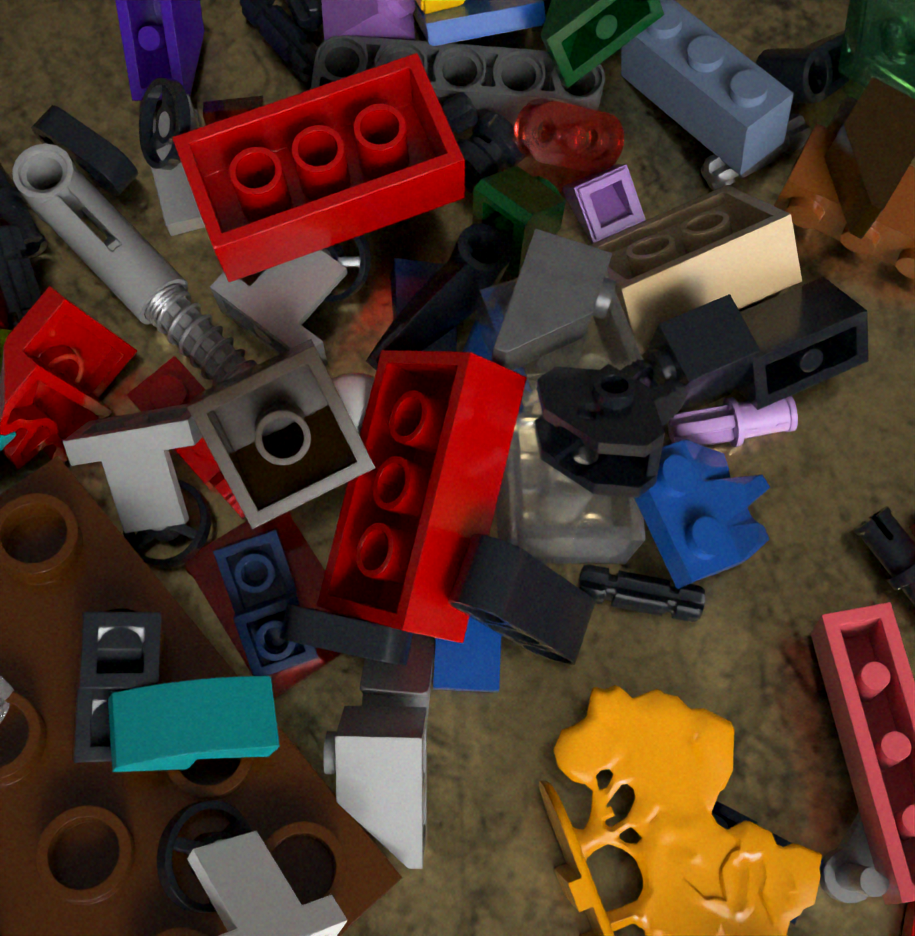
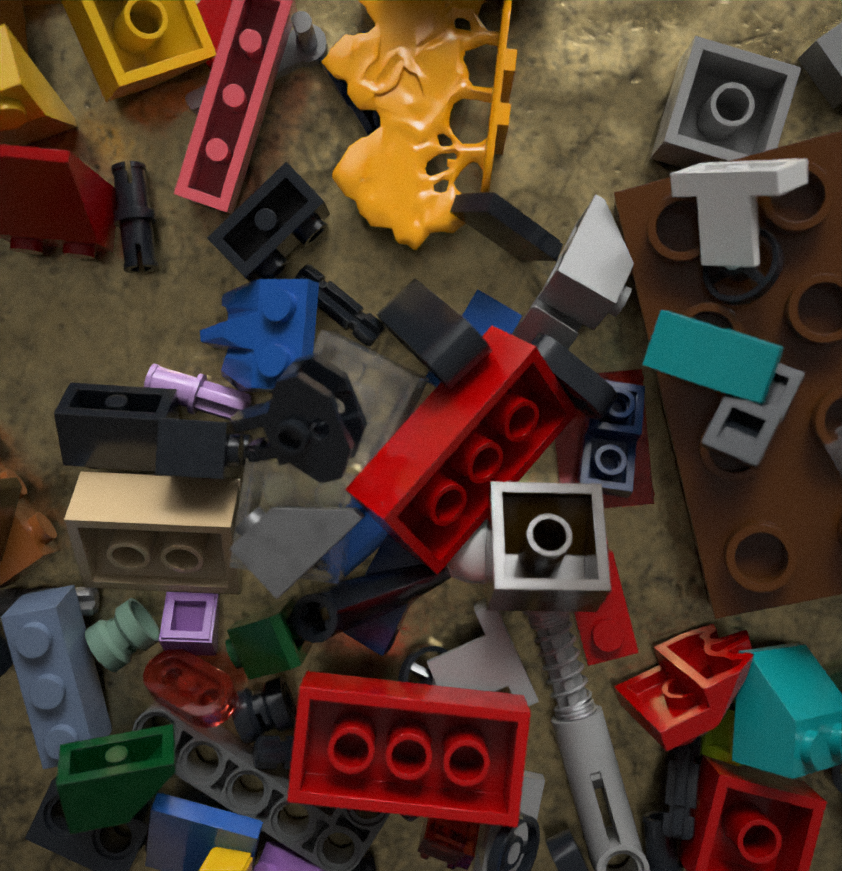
camera: 155 degrees left, 15 degrees up
light grey piece [63,404,211,568] -> none
none -> sand green wheel [85,598,160,673]
none -> black brick [207,162,330,282]
none -> black tile [450,192,563,261]

